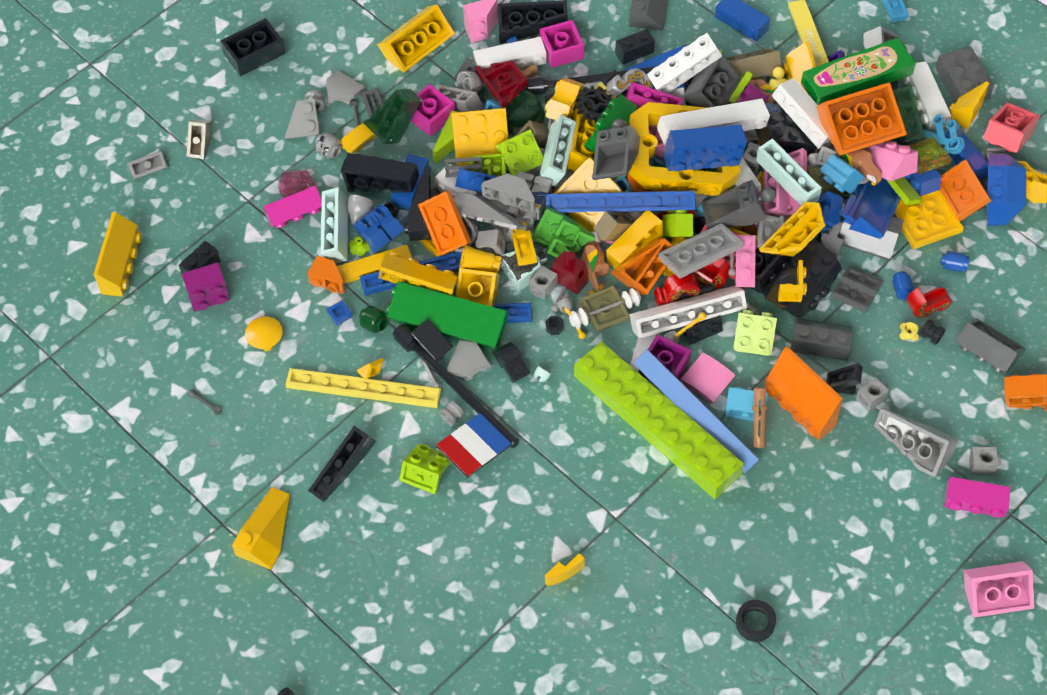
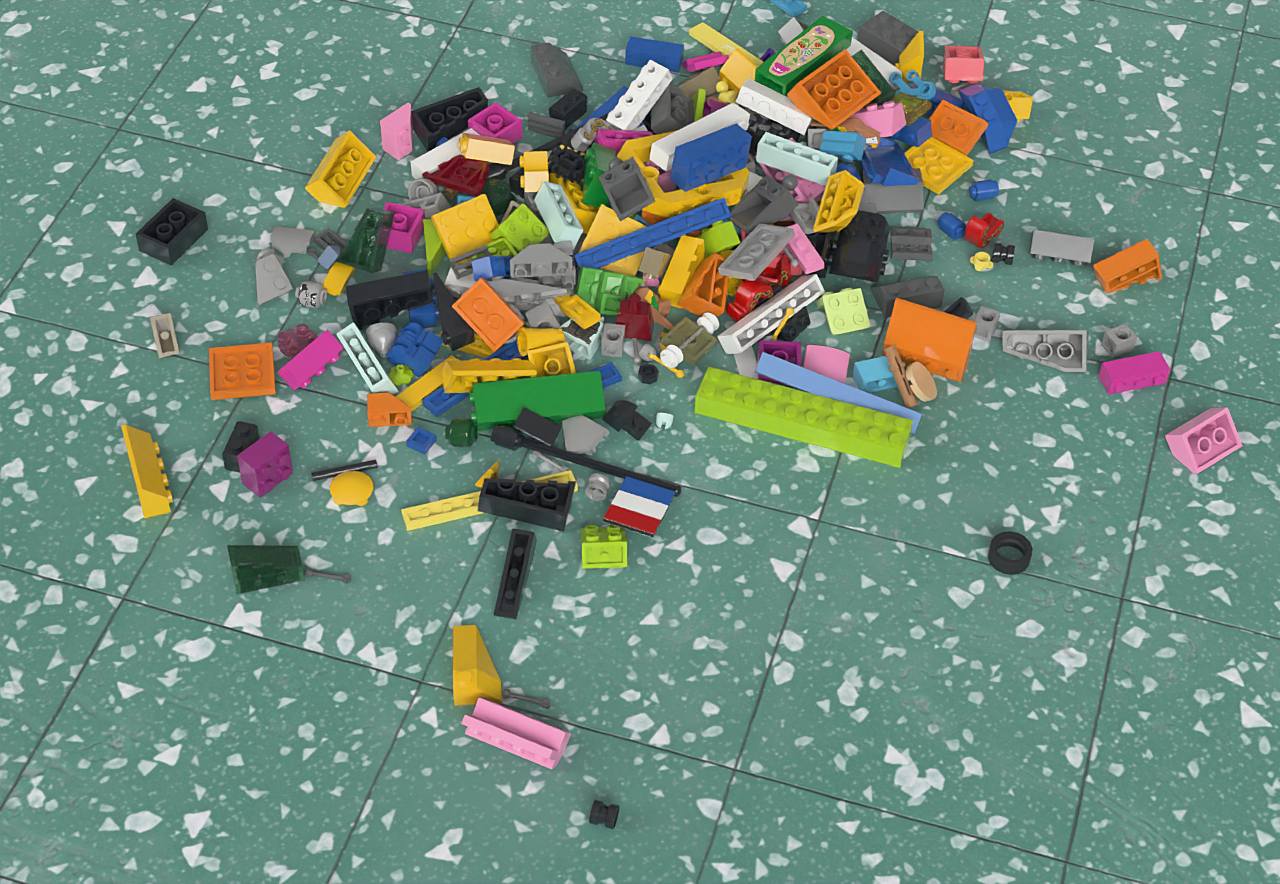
camera: 30 degrees left, 10 degrees down
light grey slope [127,151,168,180] -> none
dark grey tile [455,57,476,78] -> none
yellow slope [545,553,585,586] -> none
yellow bracket [778,260,807,302] -> none
lime tile [887,177,923,205] -> none
none -> orange plate [209,342,276,400]
none -> clear green wedge [227,545,305,594]
none -> black bar [311,459,378,481]
none -> sand blue slope [317,245,341,270]
none -> yellow brick [458,133,515,165]
none -> bright pink brick [461,698,571,769]
none -> black wedge [477,478,576,532]
none -> dark grey hinge [502,689,550,709]
none -> dark grey tile [527,112,565,138]
none -> dark pink slope [682,51,729,72]
none -> tan tile [906,361,937,402]

